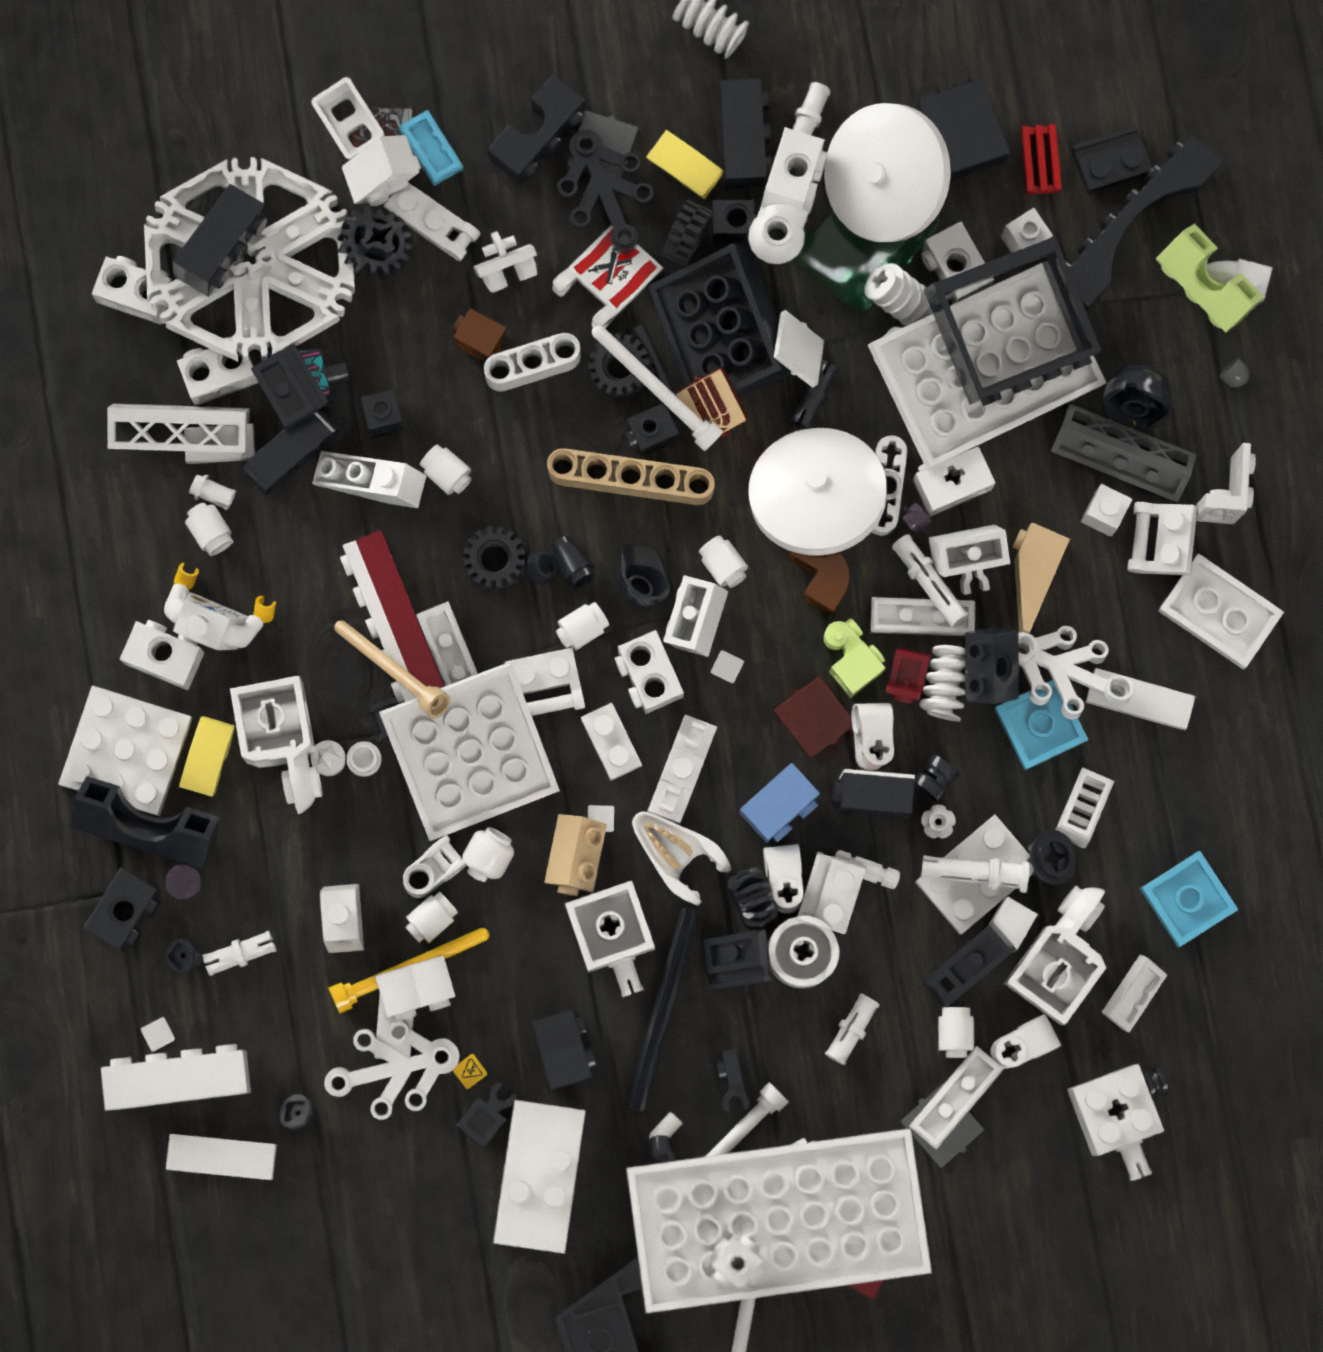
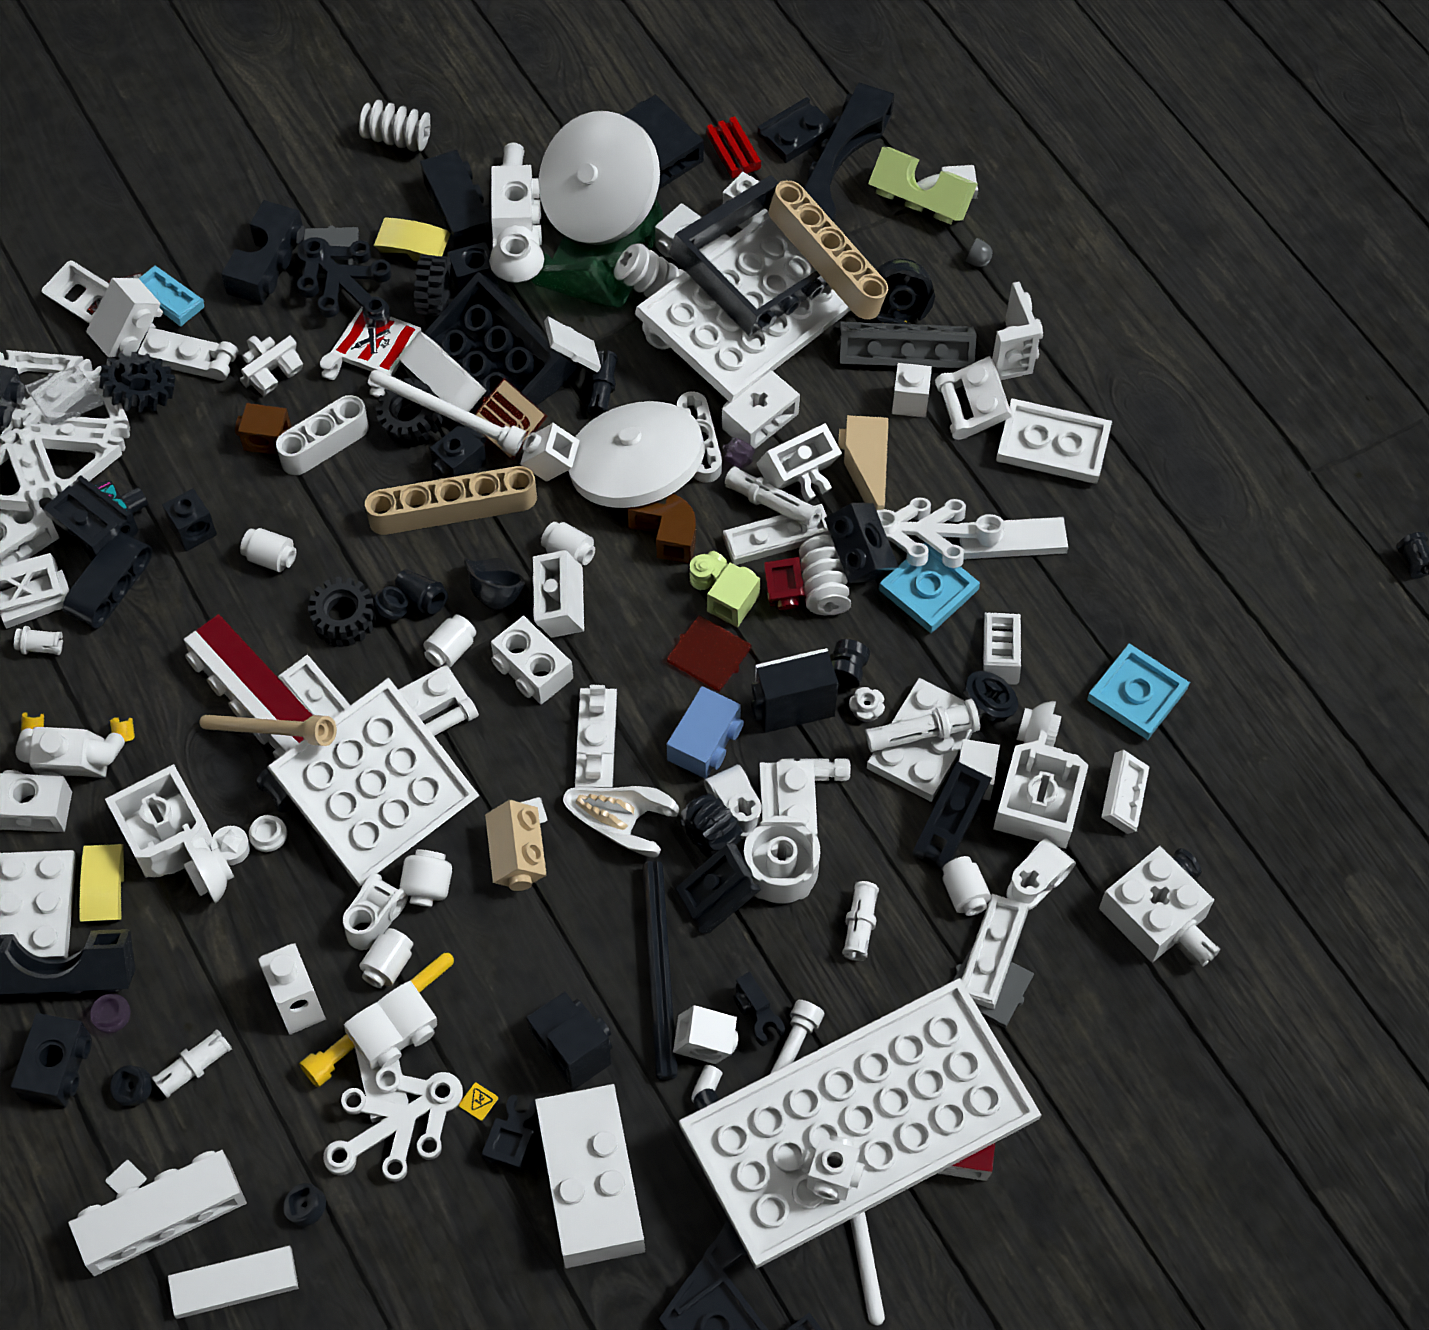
camera: 15 degrees left, 20 degrees down
white brick [185,503,233,556] -> none
white slope [312,451,426,508] -> none
white brick [565,881,655,997] -> none
white plate [581,703,642,781] -> none
white sticker [711,650,744,683] -> none
white piece [851,703,894,771] -> none
none -> clear piece [25,365,104,426]
none -> white beam [398,332,486,412]
none -> white brick [520,423,580,482]
none -> white brick [673,1005,738,1064]
none -> tan beam [769,180,888,319]

